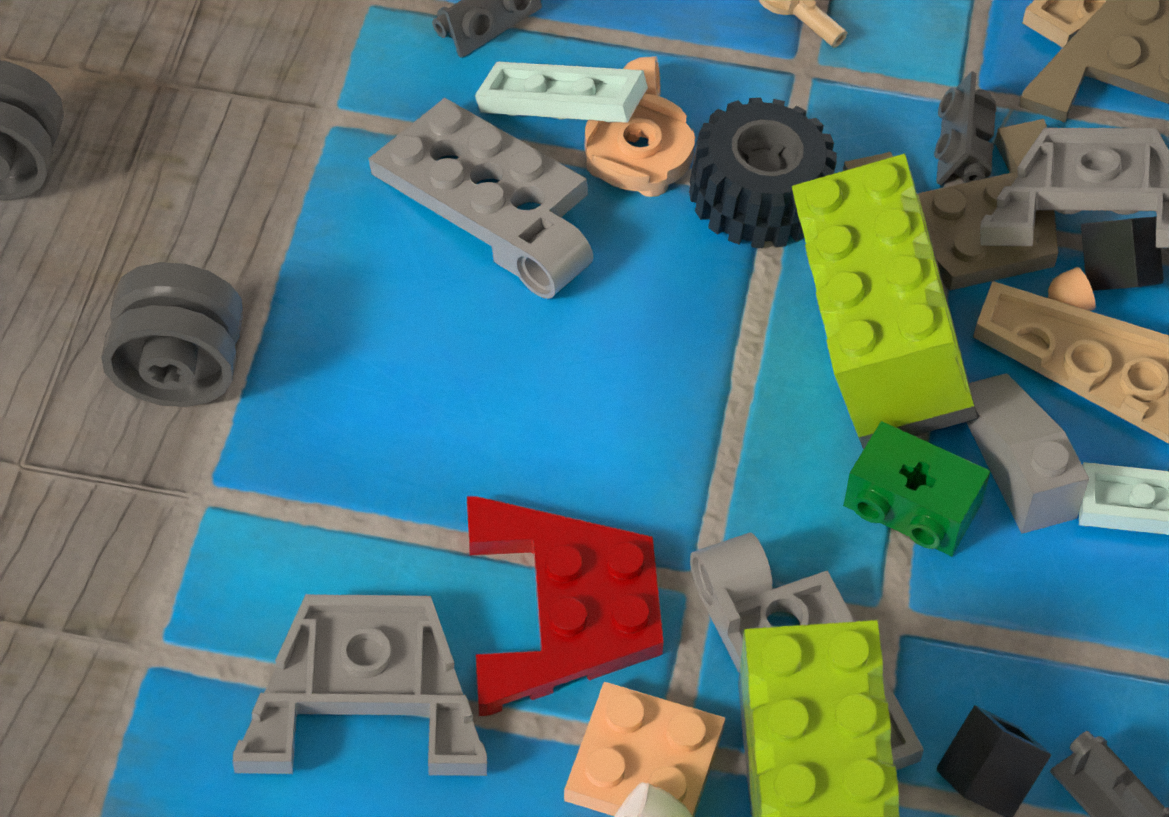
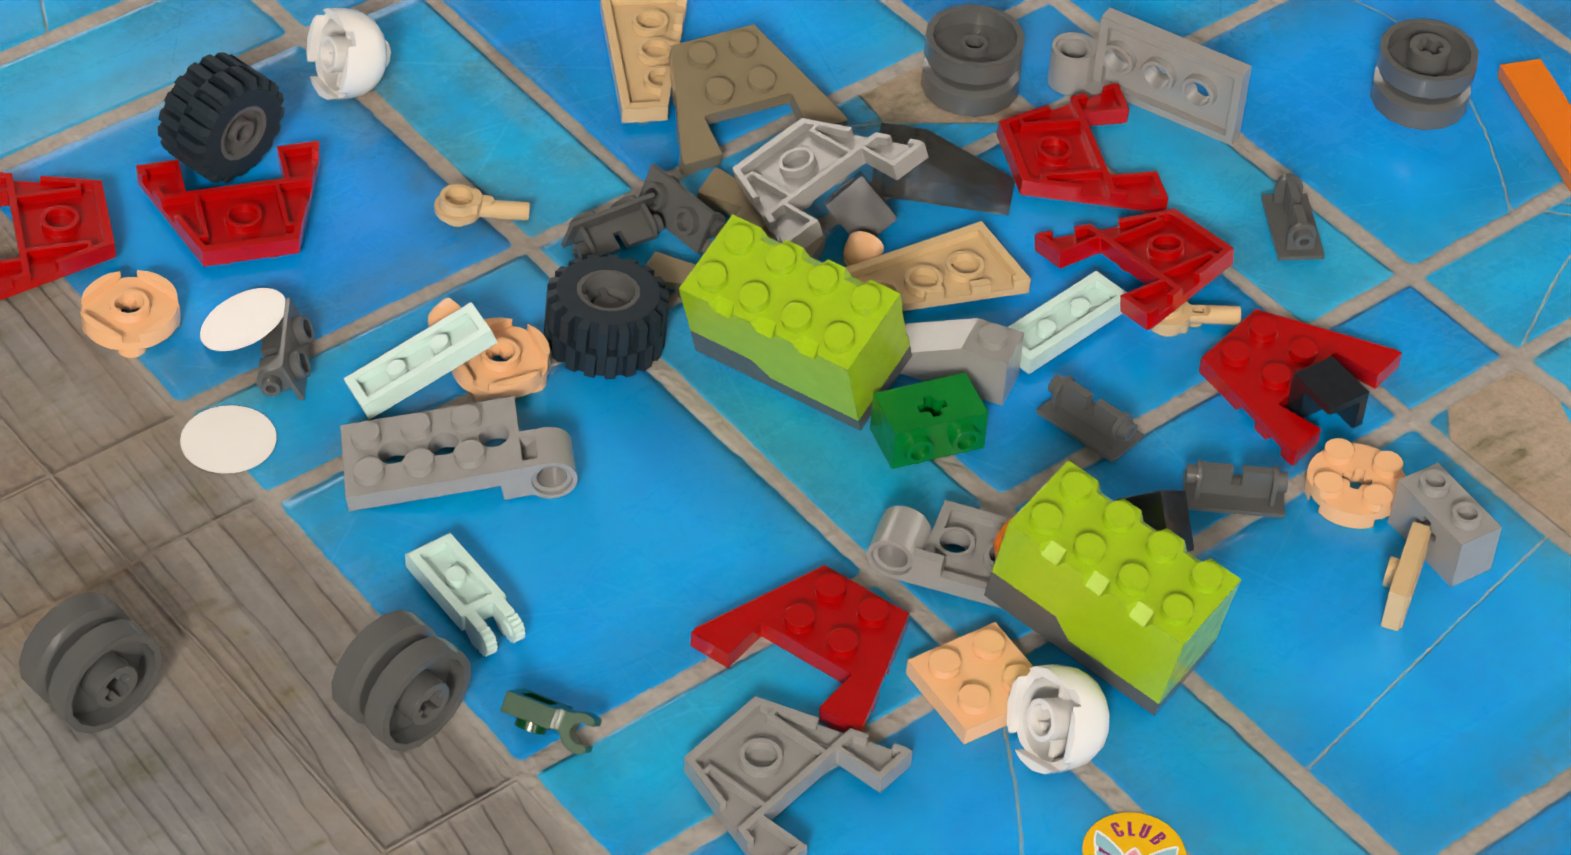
camera: 50 degrees left, 10 degrees down
none -> white sticker [180,405,277,474]
none -> light aqua hinge [405,533,526,657]
none -> dark green plate [500,688,602,754]
none -> dark grey hinge [561,192,664,260]
none -> dark grey hinge [1036,375,1144,463]

